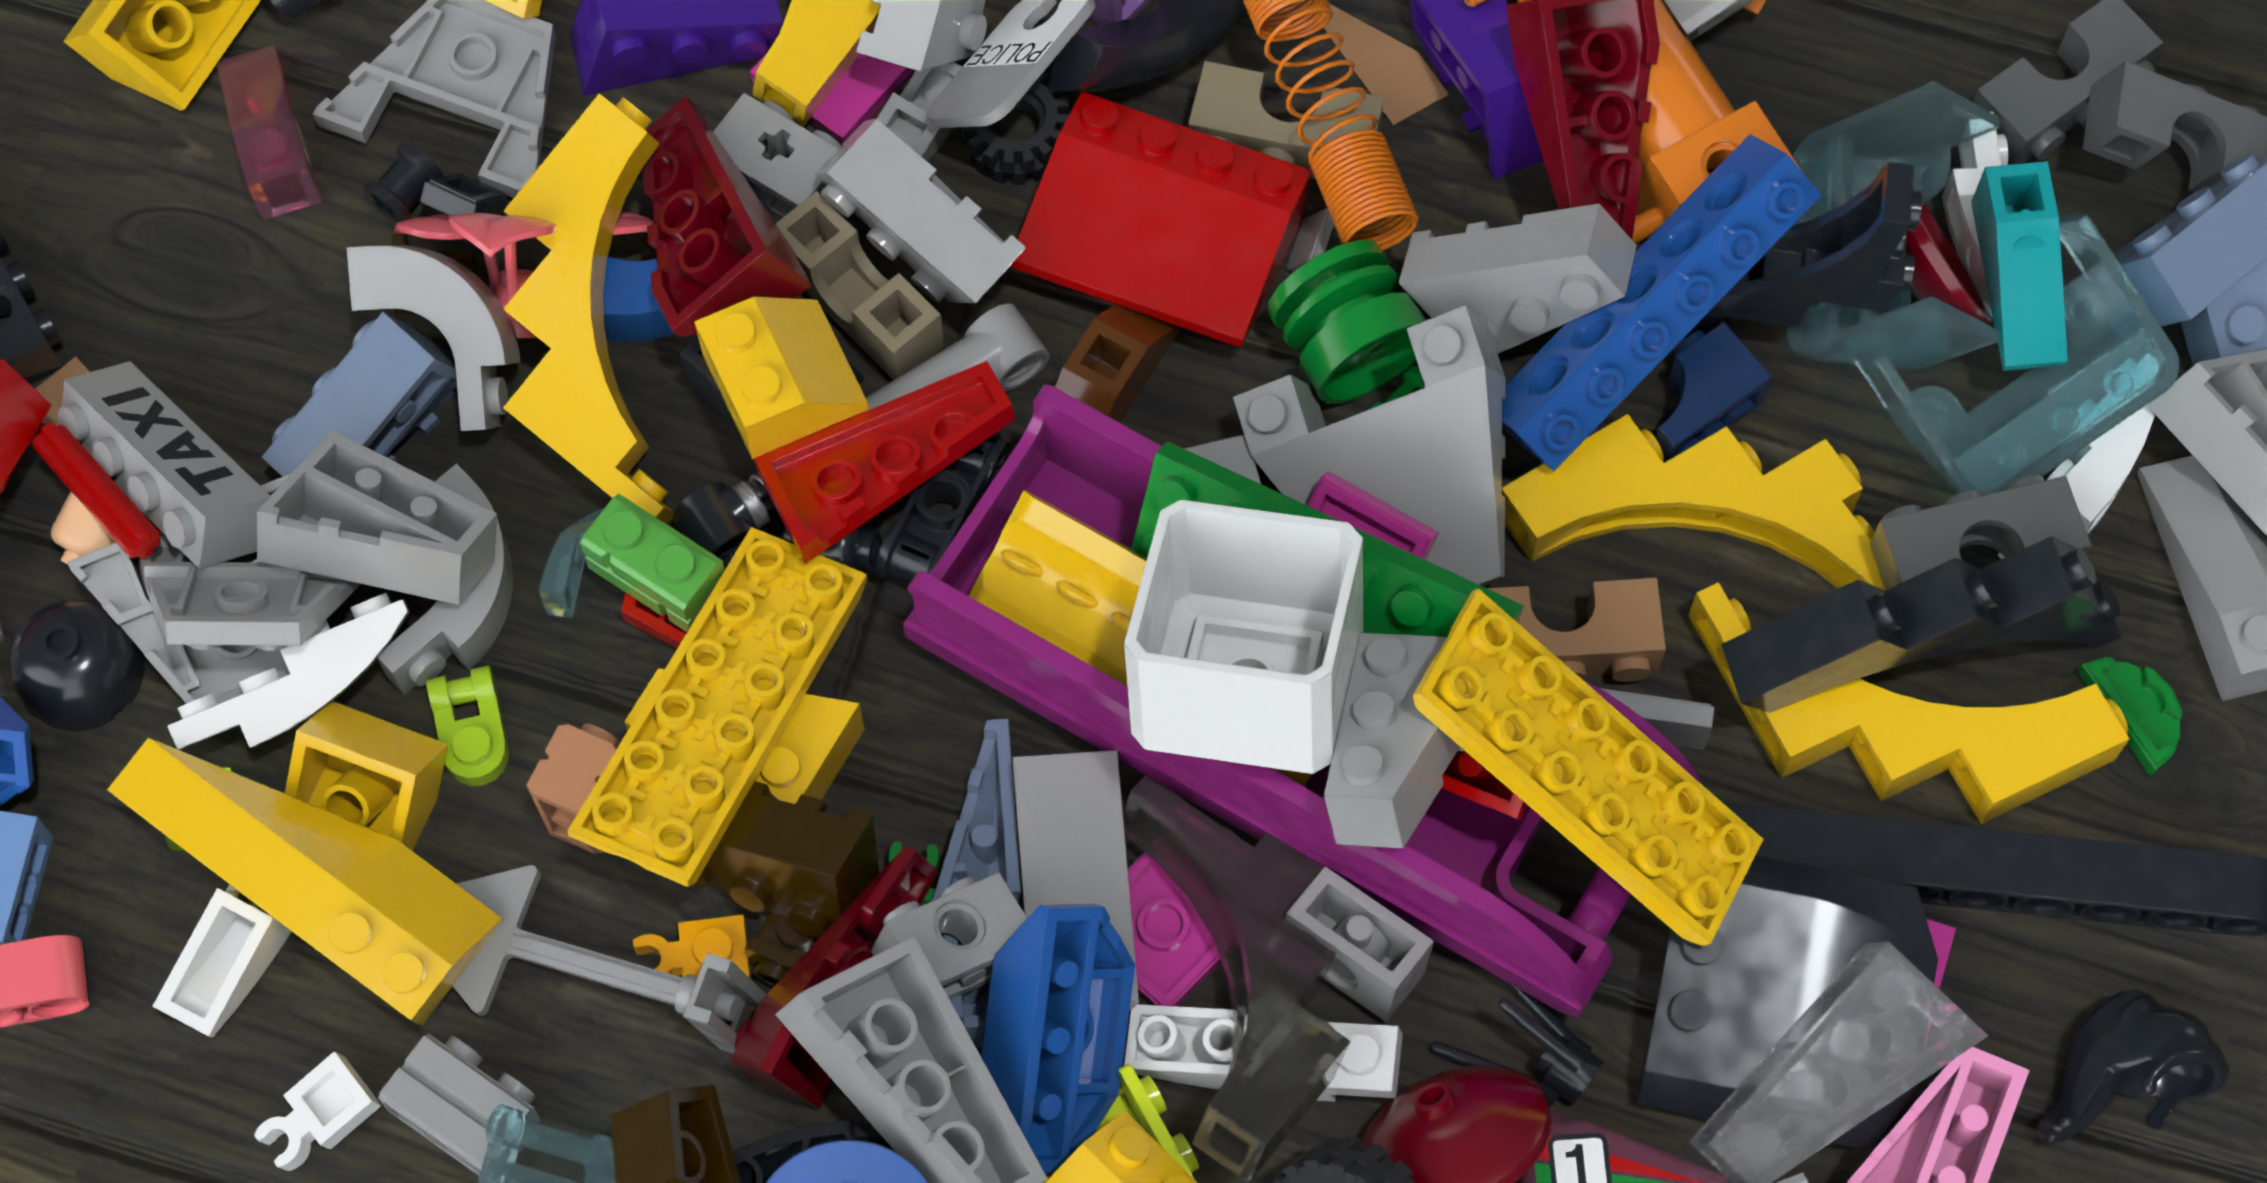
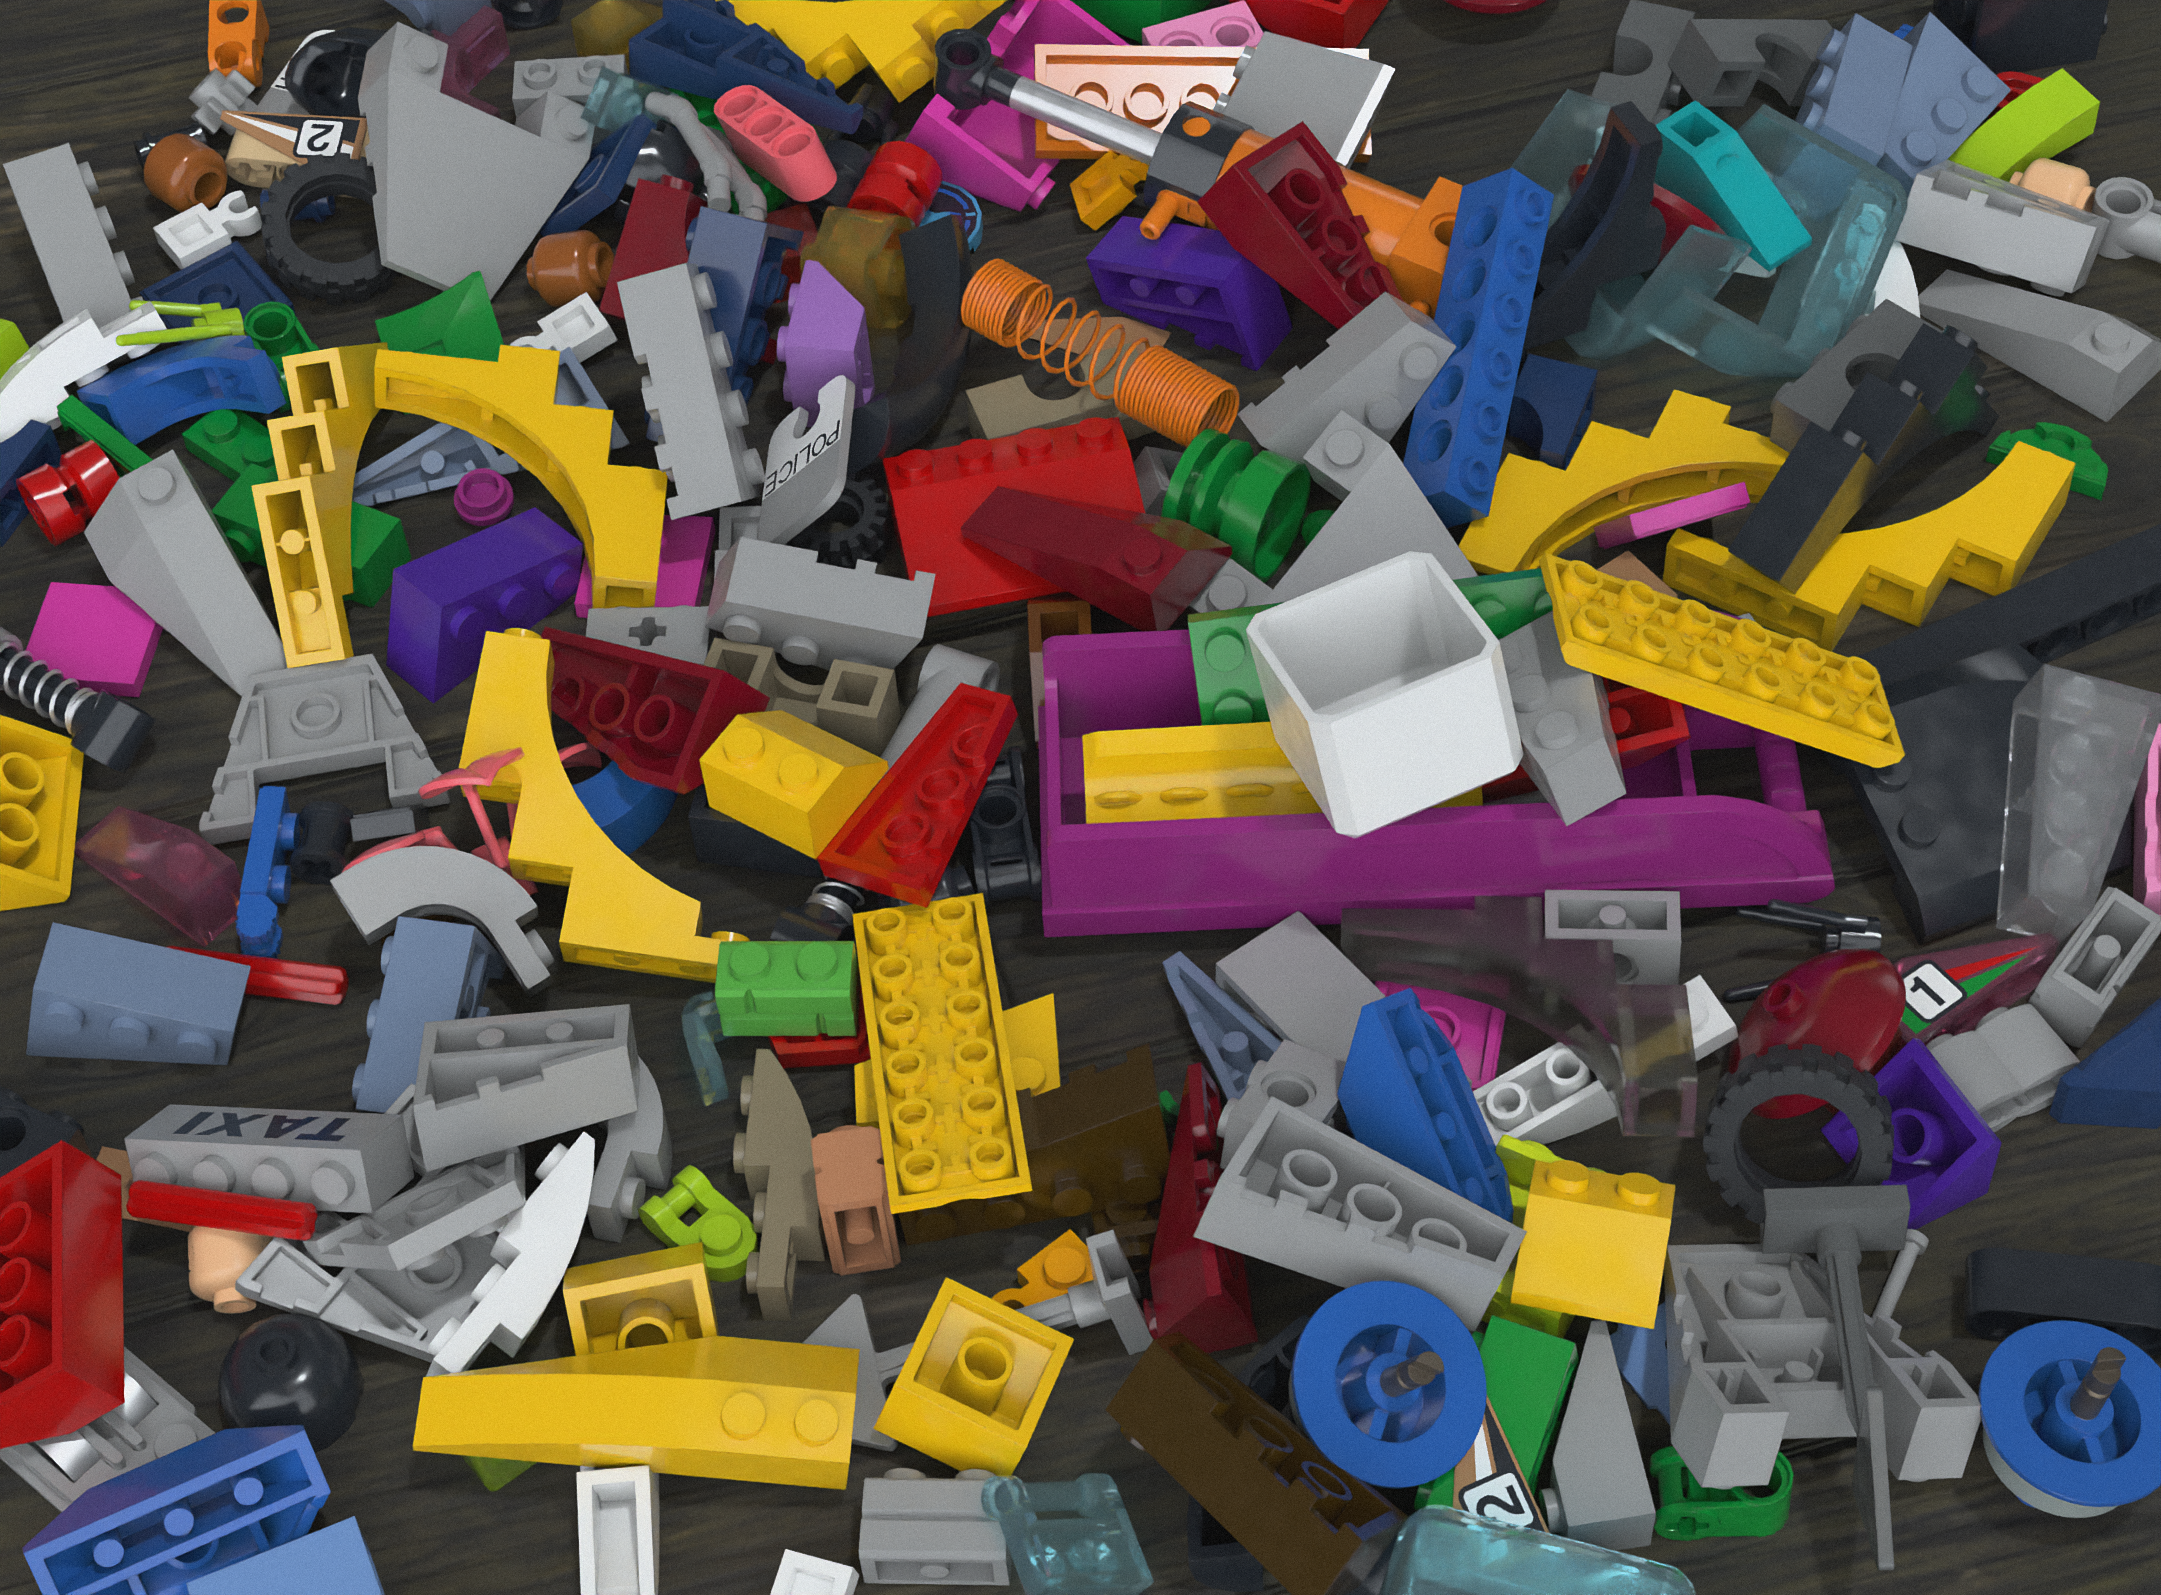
camera: 30 degrees left, 15 degrees down
none -> sand blue wedge [26,922,251,1065]
none -> red axle [167,946,349,1005]
none -> blue hinge [235,786,301,959]
none -> dark tan slope [733,1049,826,1321]
none -> yellow slope [873,1277,1074,1479]
none -> dark red wedge [961,486,1233,632]
none -> dark pink tile [1594,482,1750,549]

